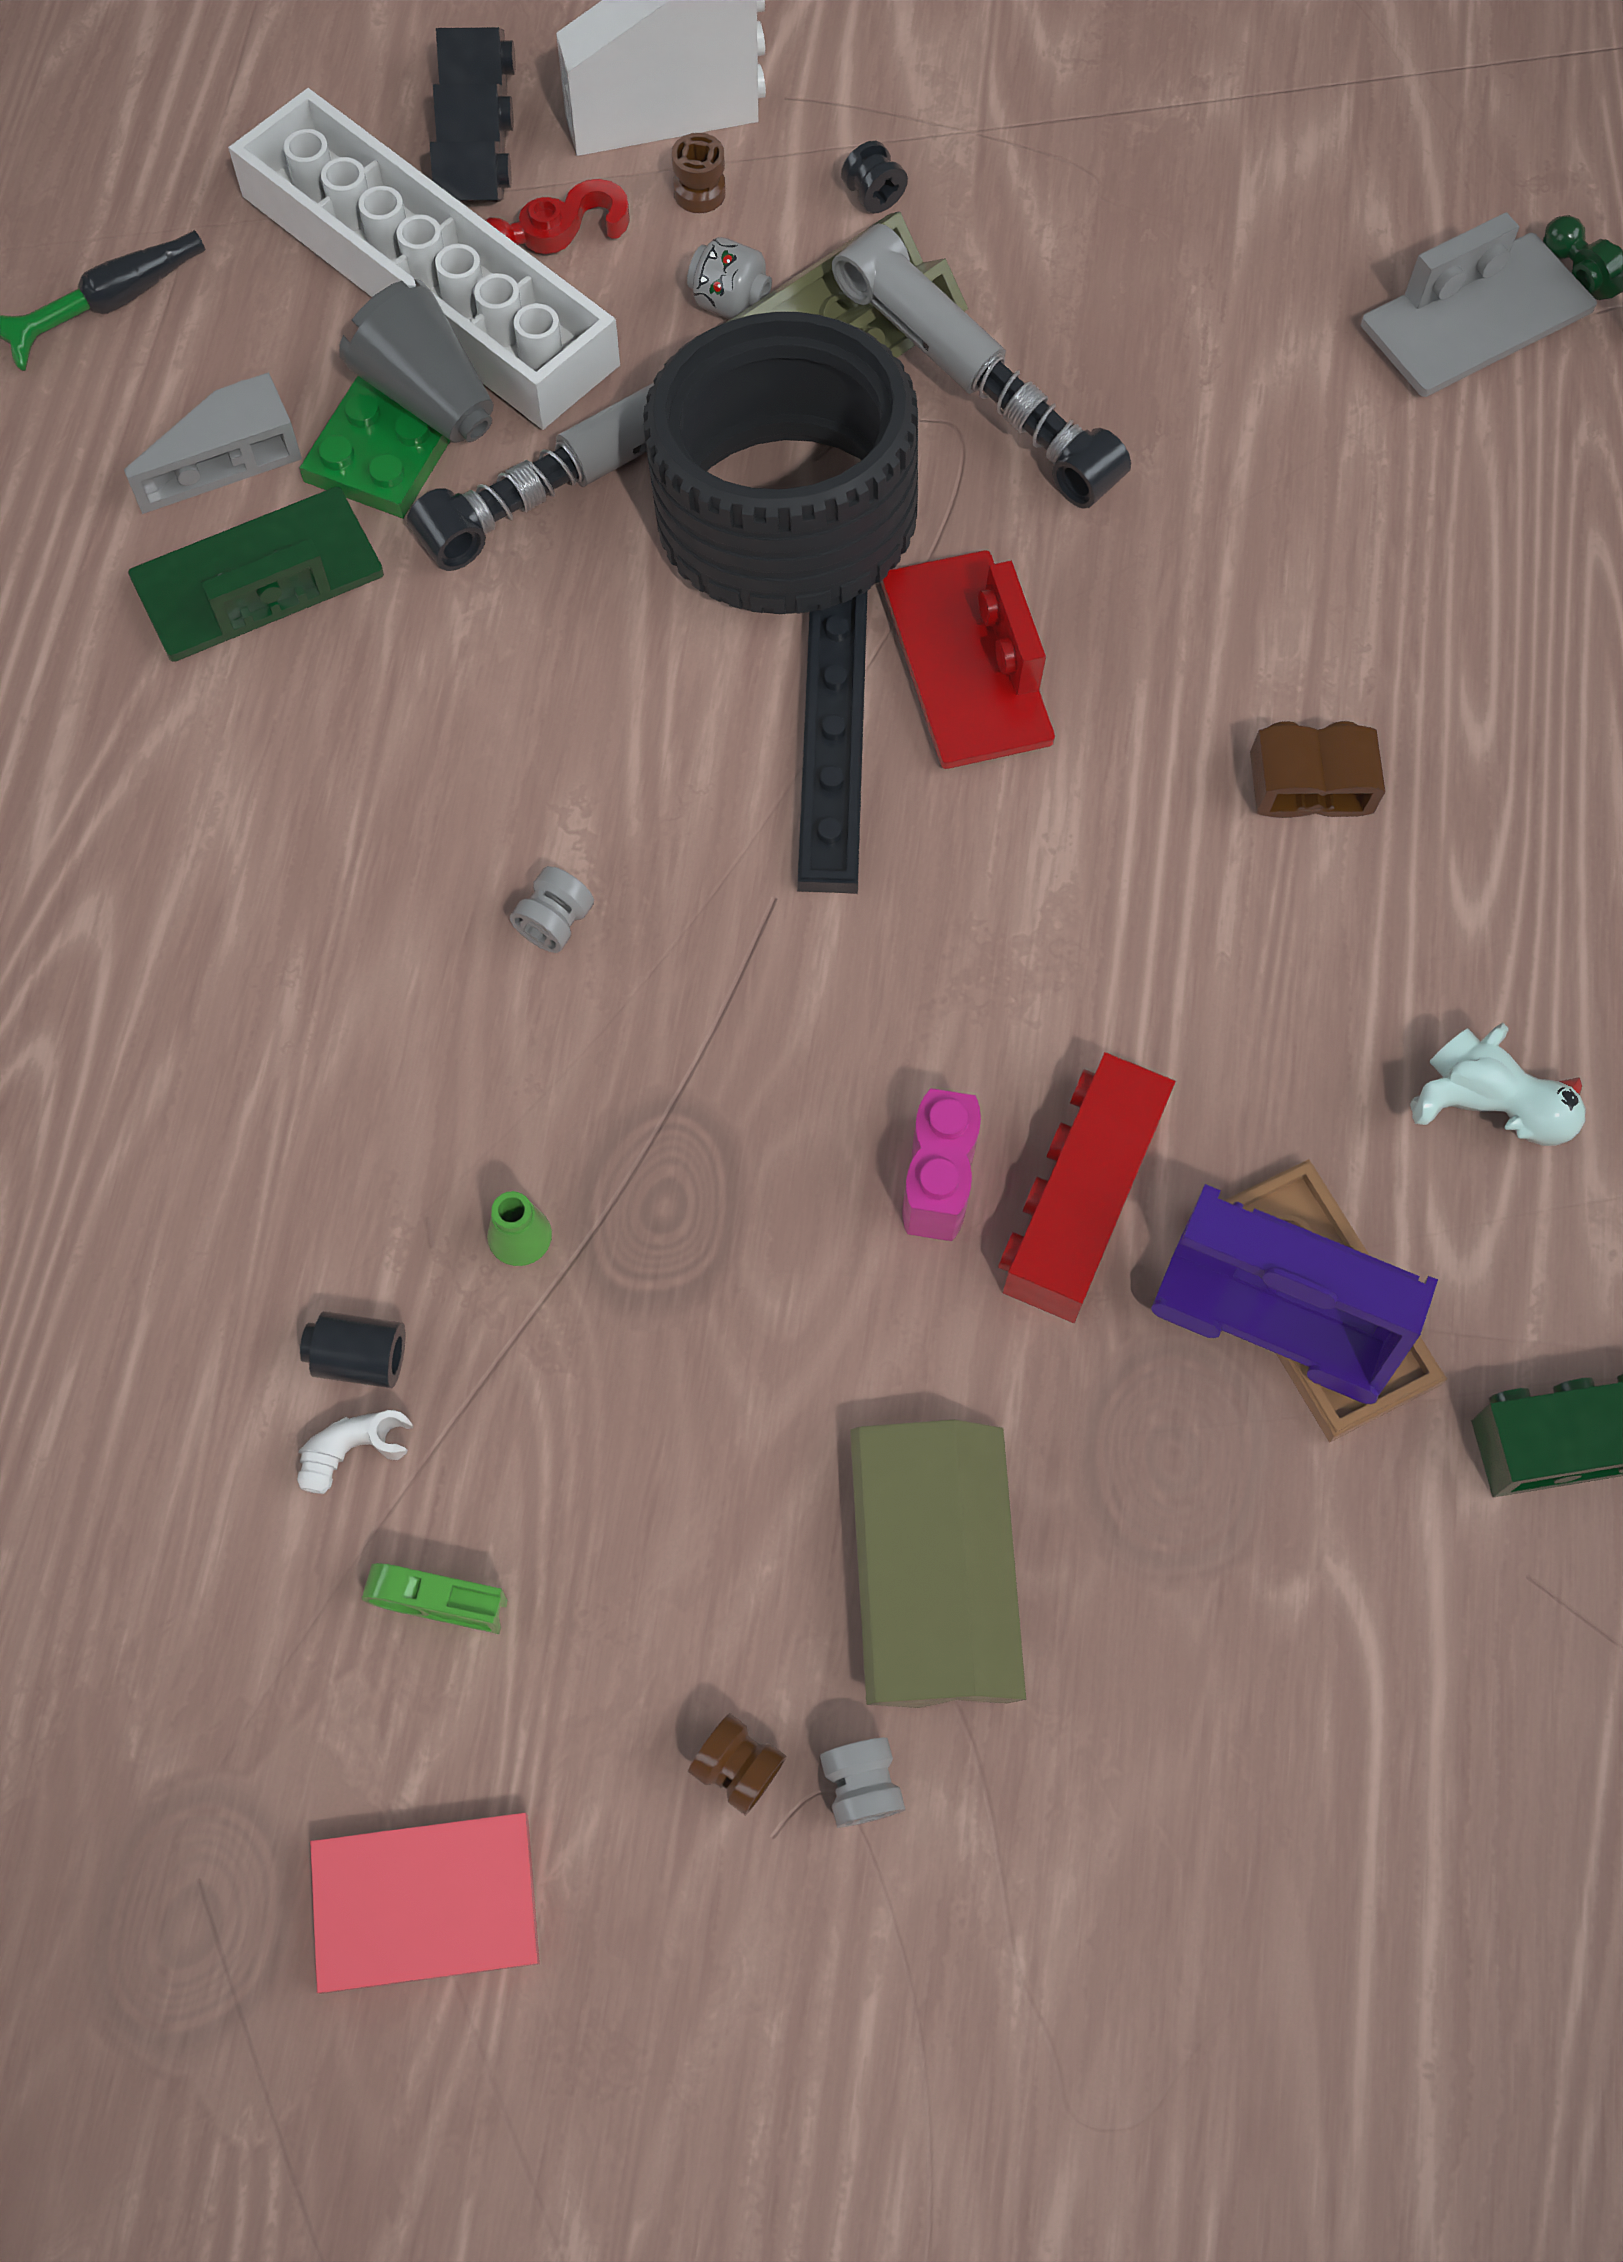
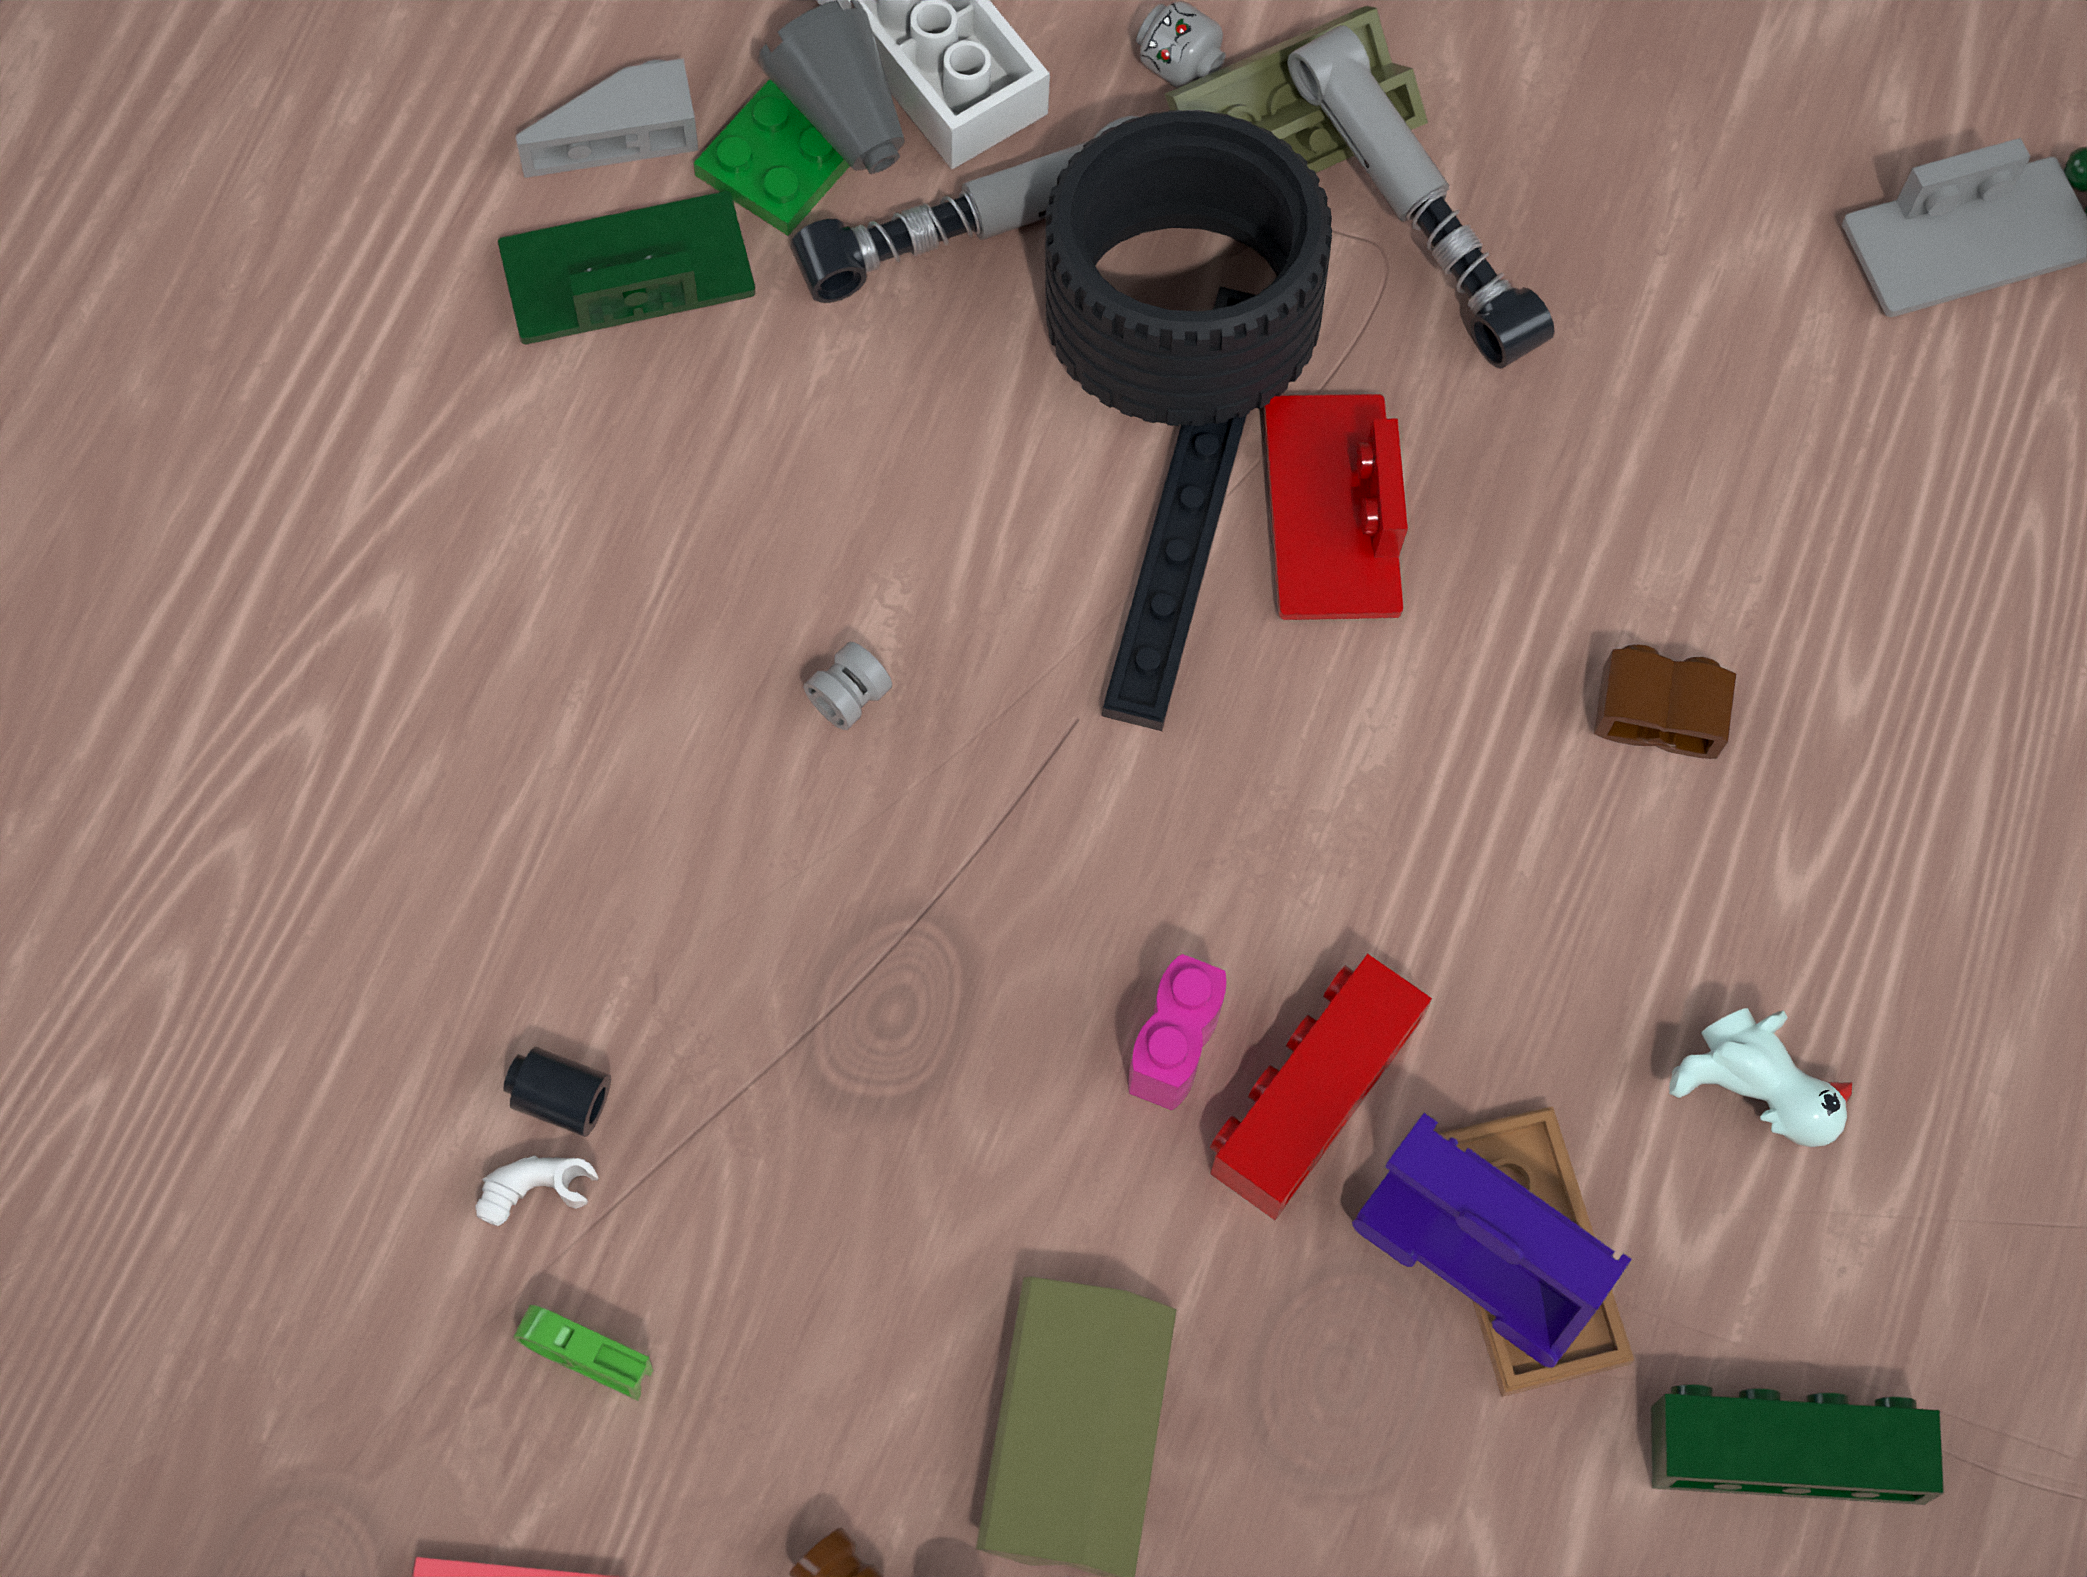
camera: 10 degrees right, 0 degrees up
bright green cone [487,1191,552,1266] -> none

